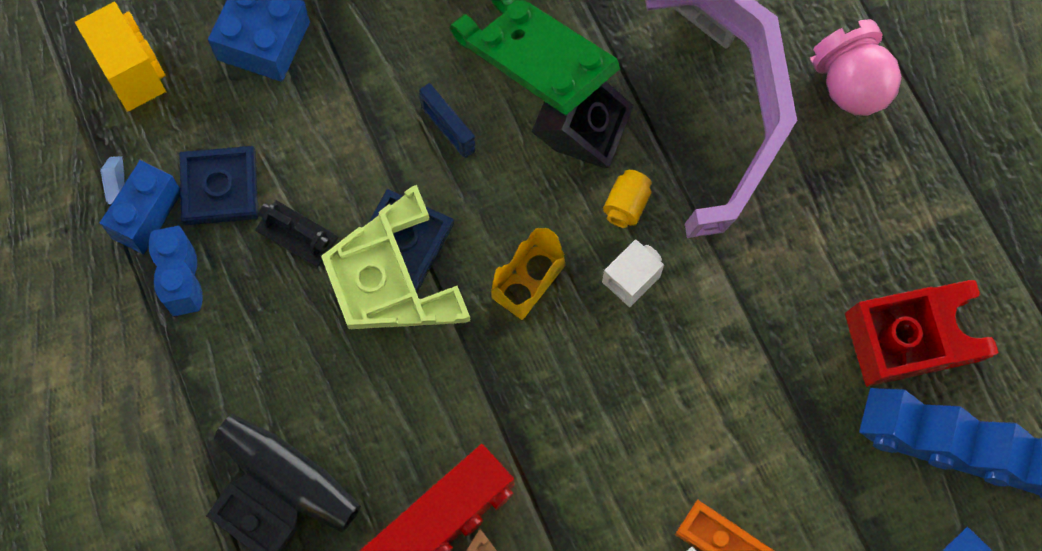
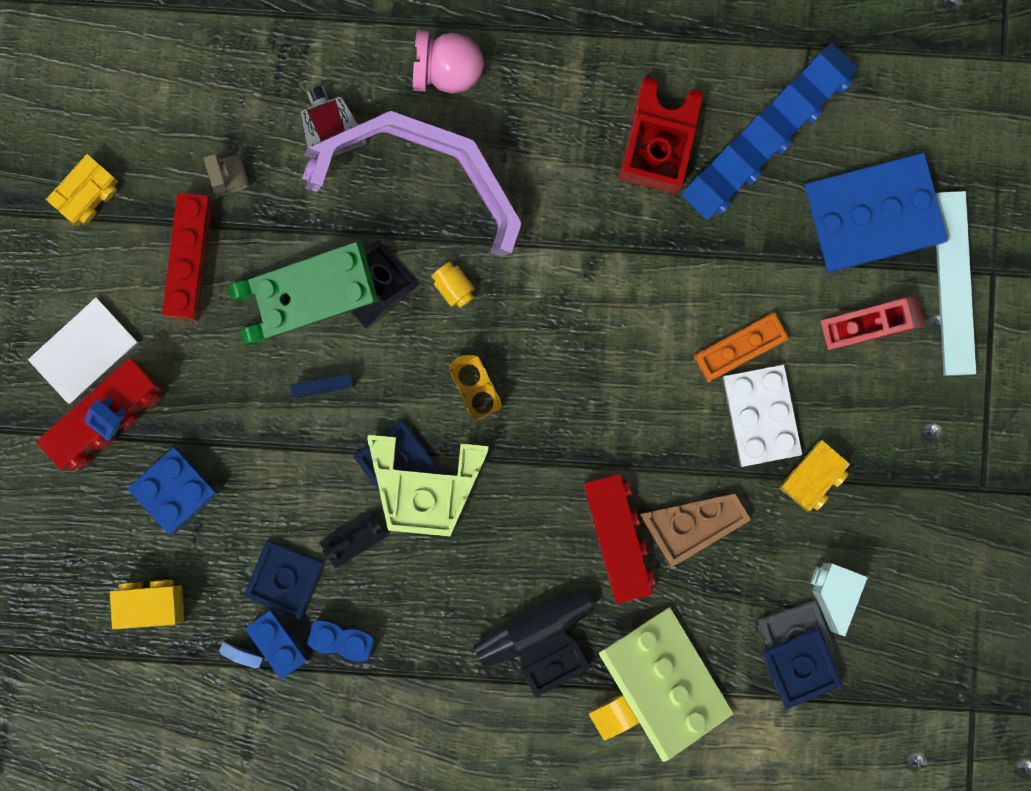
camera: 65 degrees left, 15 degrees up
white brick [602,239,664,307] -> none

